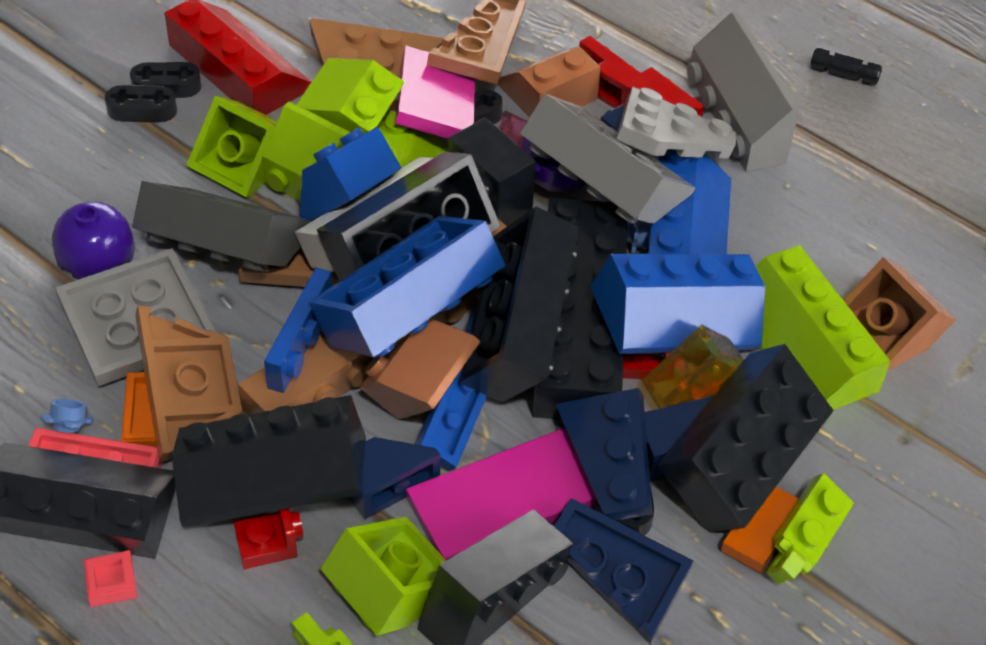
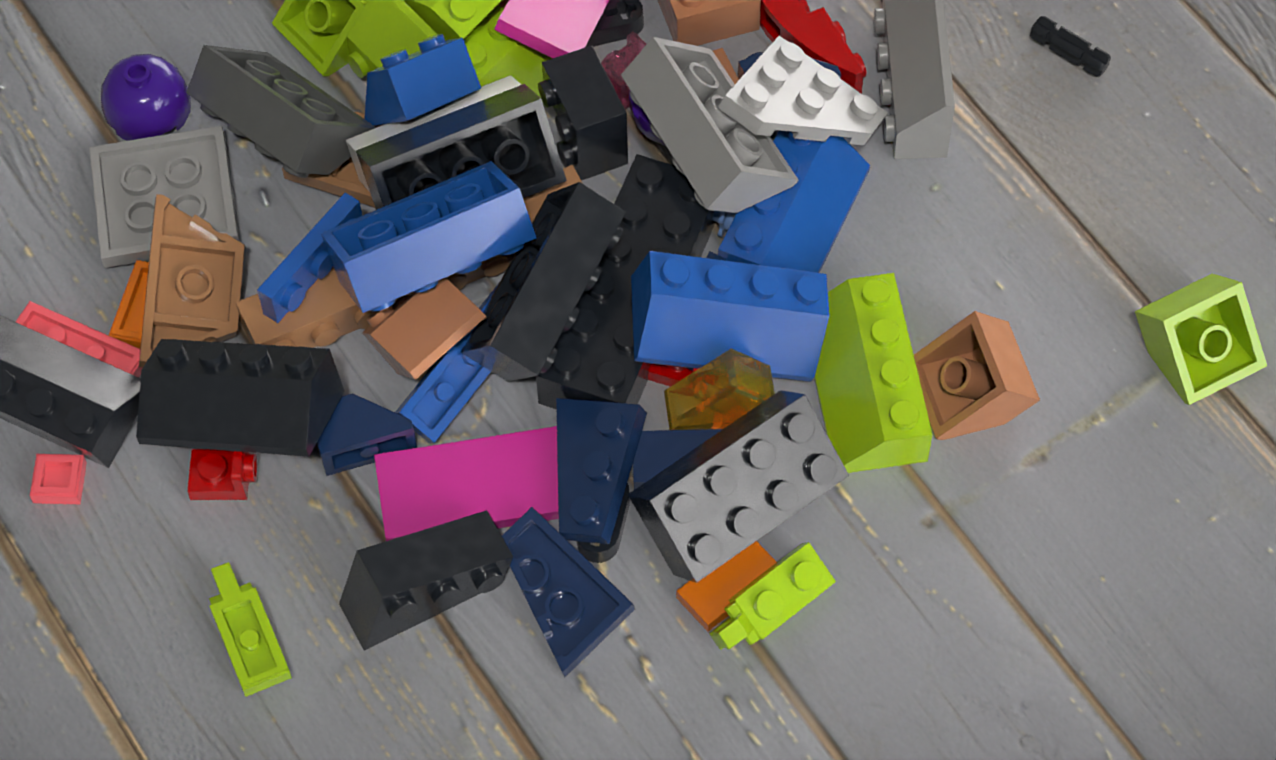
camera: 20 degrees right, 10 degrees up
medium blue plate [40,399,94,433] -> none
lime slope [320,516,446,636] -> none

